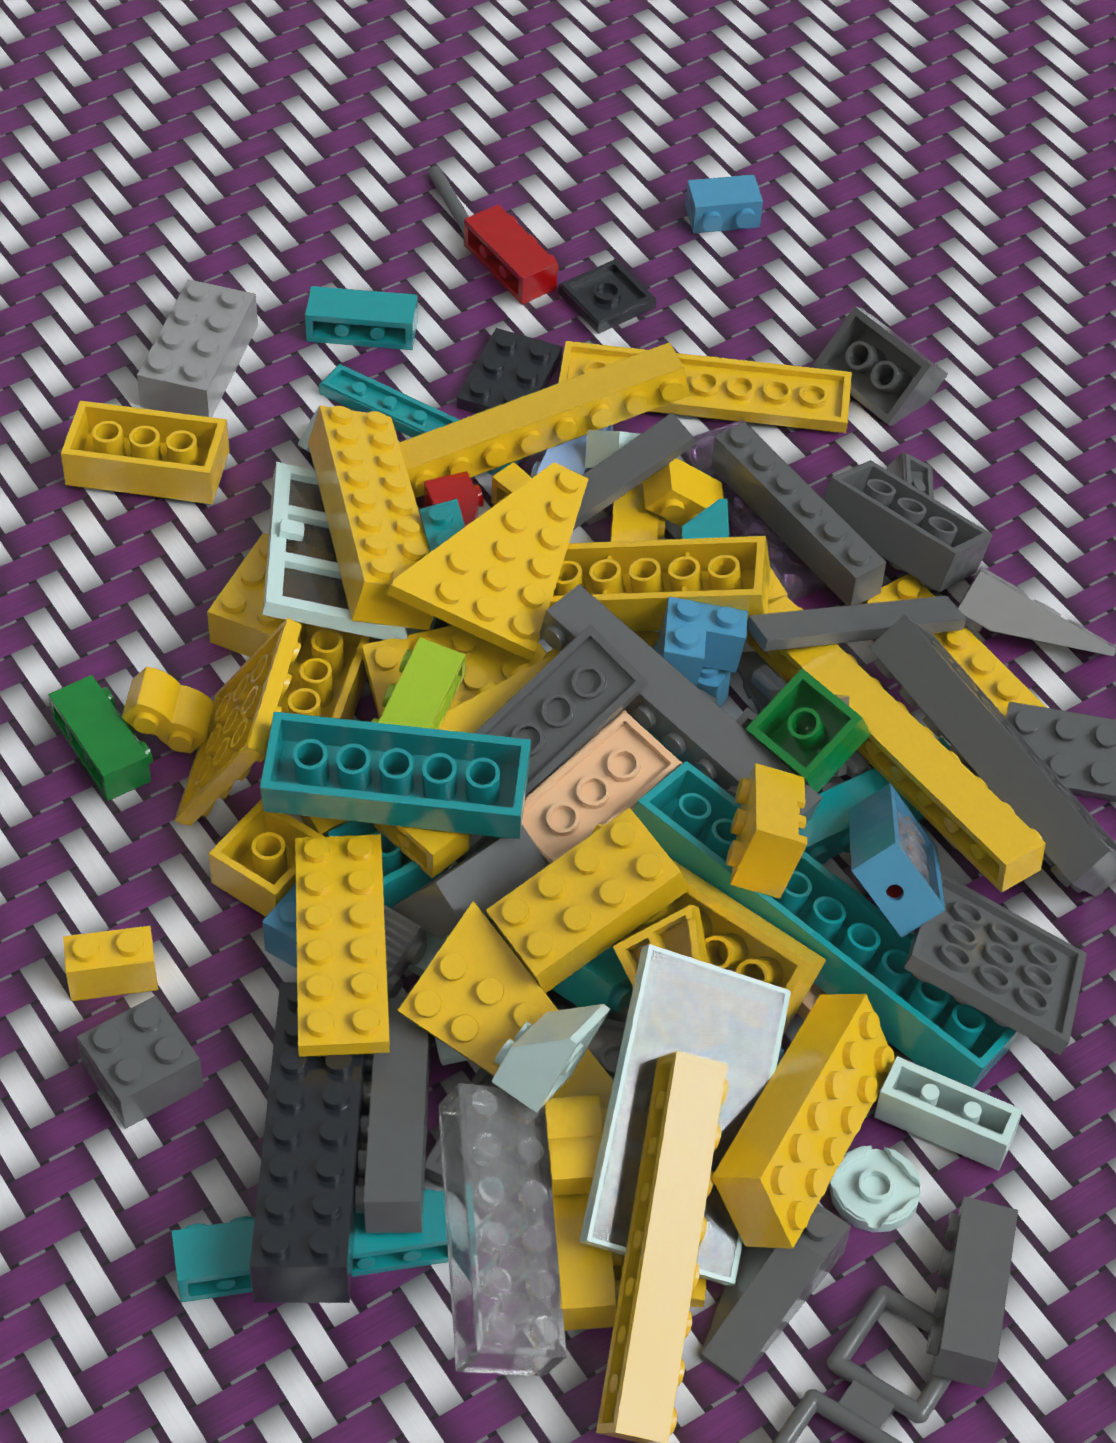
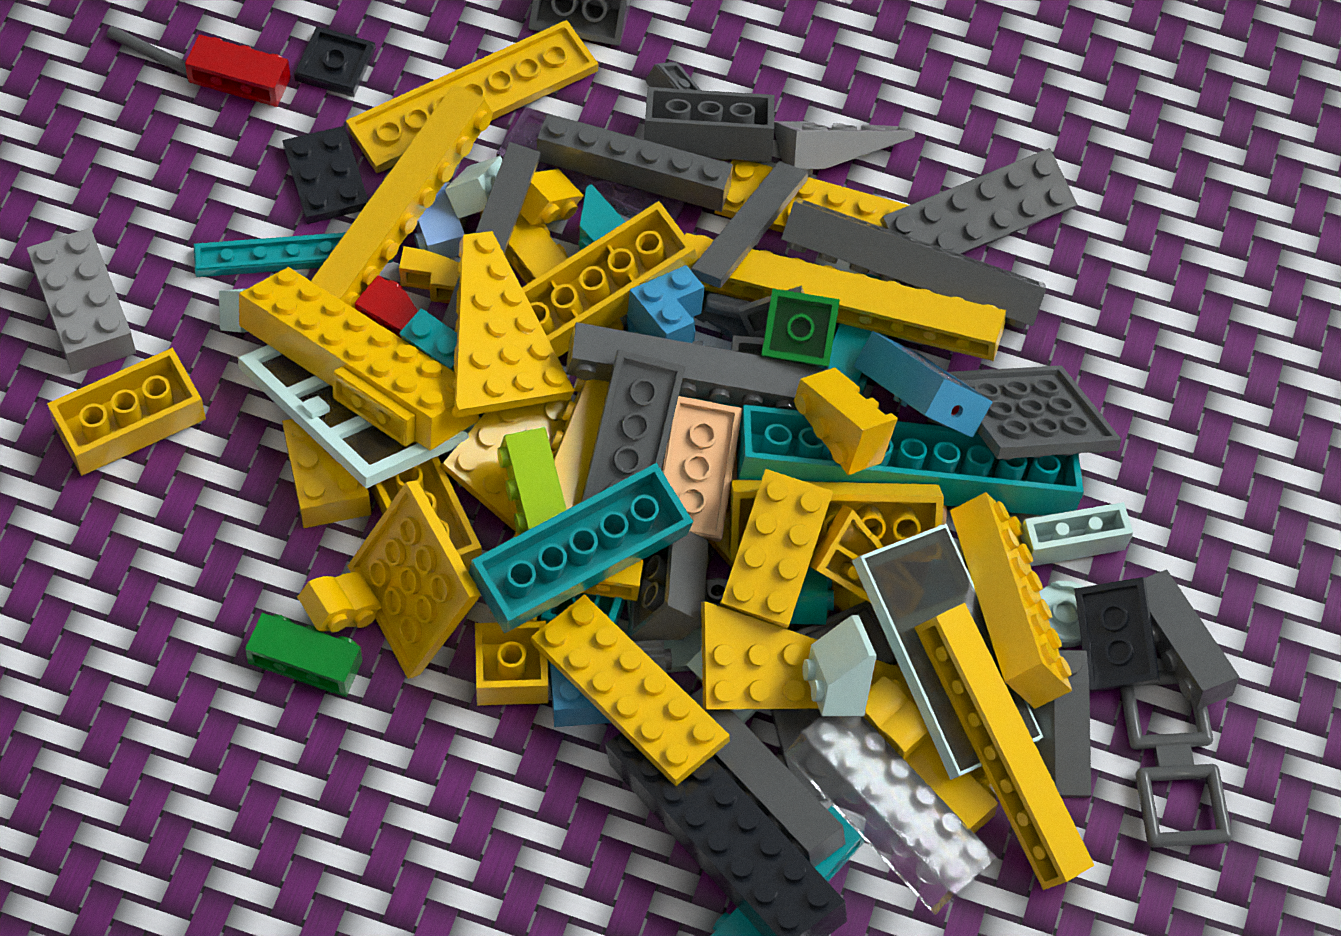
camera: 40 degrees left, 10 degrees up
yellow brick [63,926,158,1001] -> none
dark grey brick [77,995,204,1129] -> none
teal brick [305,286,418,350] -> none
none -> yellow tile [333,366,416,447]
none -> black plate [1074,577,1160,693]

